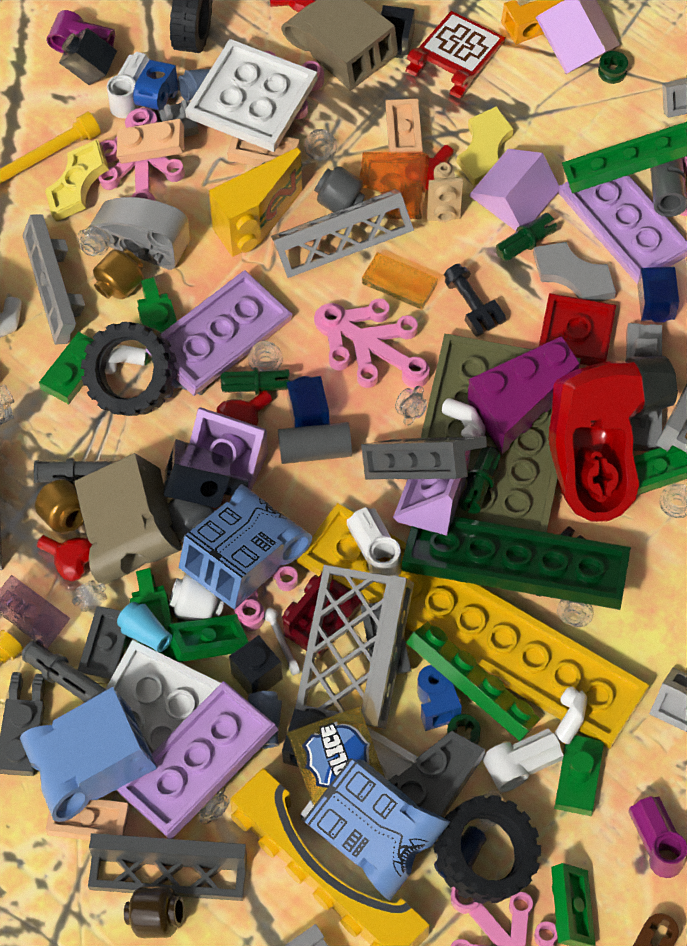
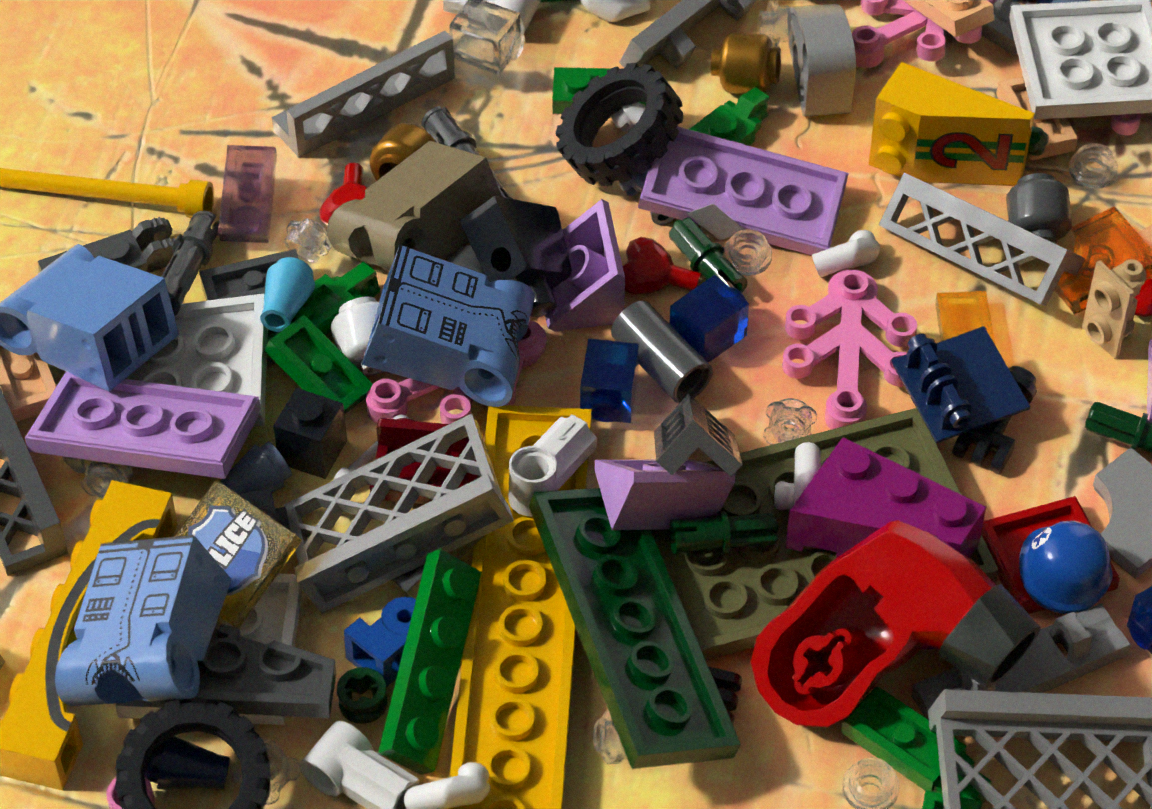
camera: 60 degrees right, 10 degrees down
none -> clear blue brick [580,338,639,423]
none -> white sticker [688,204,745,240]
none -> white arm [812,230,880,278]
none -> dark blue hinge [891,326,1031,444]
none -> blue helmet [1019,521,1112,614]

